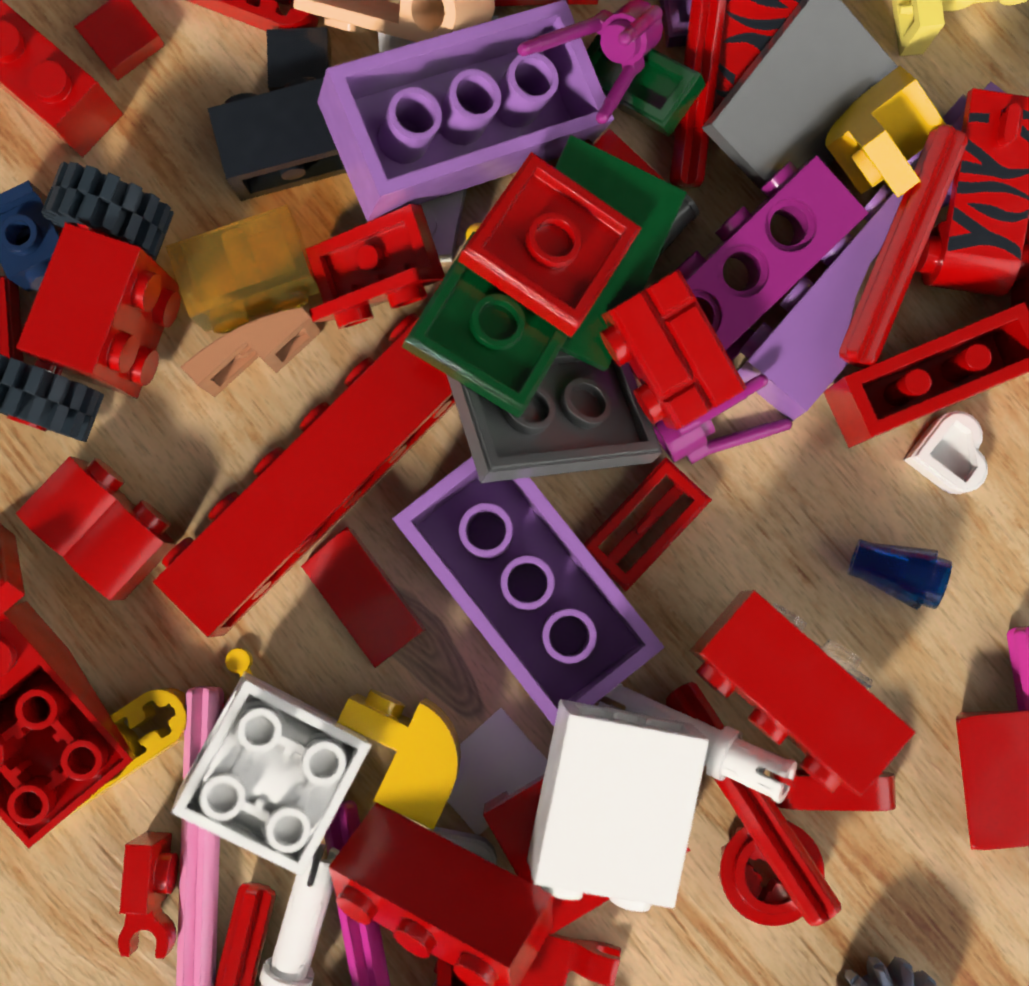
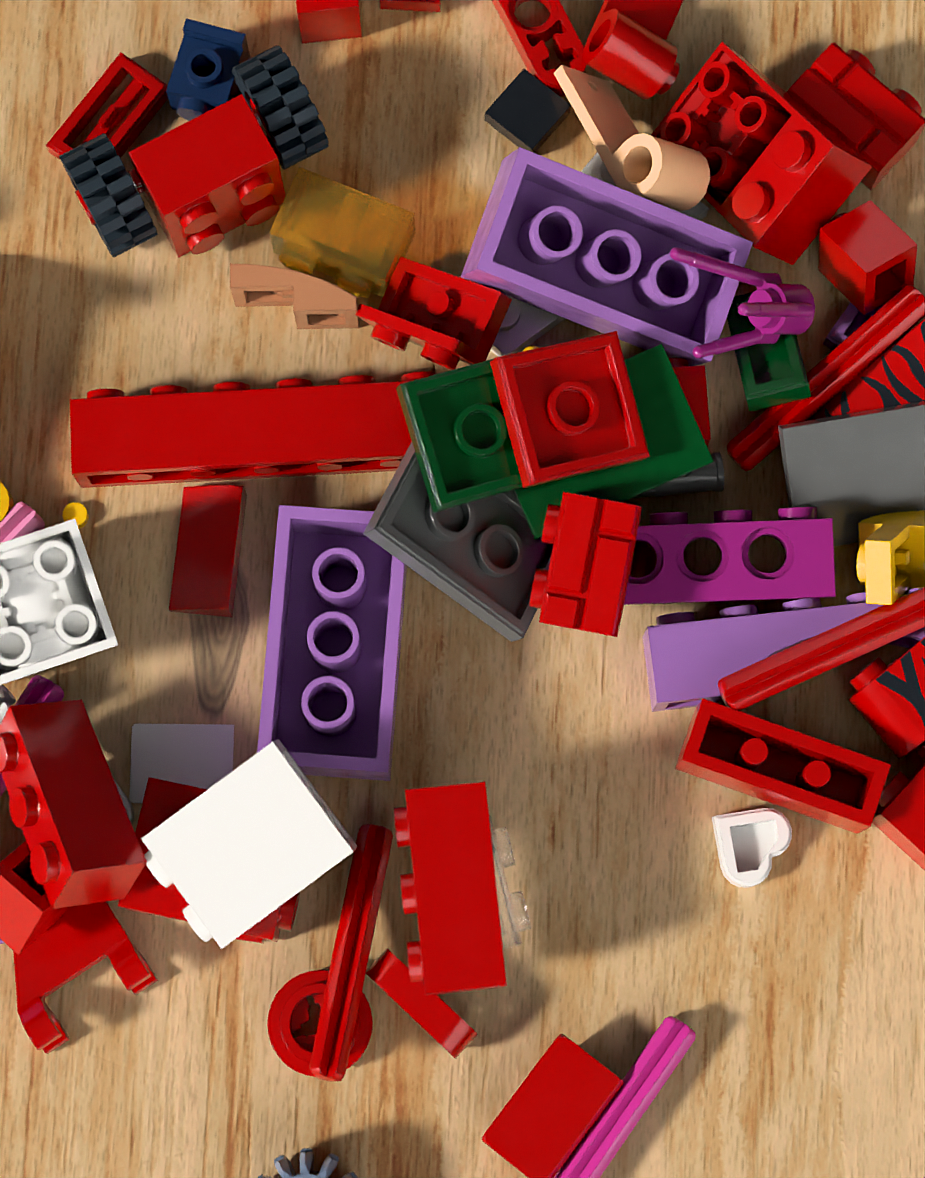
camera: 40 degrees right, 5 degrees down
red brick [16,456,176,601] -> none
black brick [207,77,347,201] -> none
yellow brick [337,689,461,830] -> none
red tile [583,457,712,592] -> none
white pin [598,683,797,803] -> none
magenta plant [651,329,793,465] -> none
clear blue cone [848,539,952,610] -> none

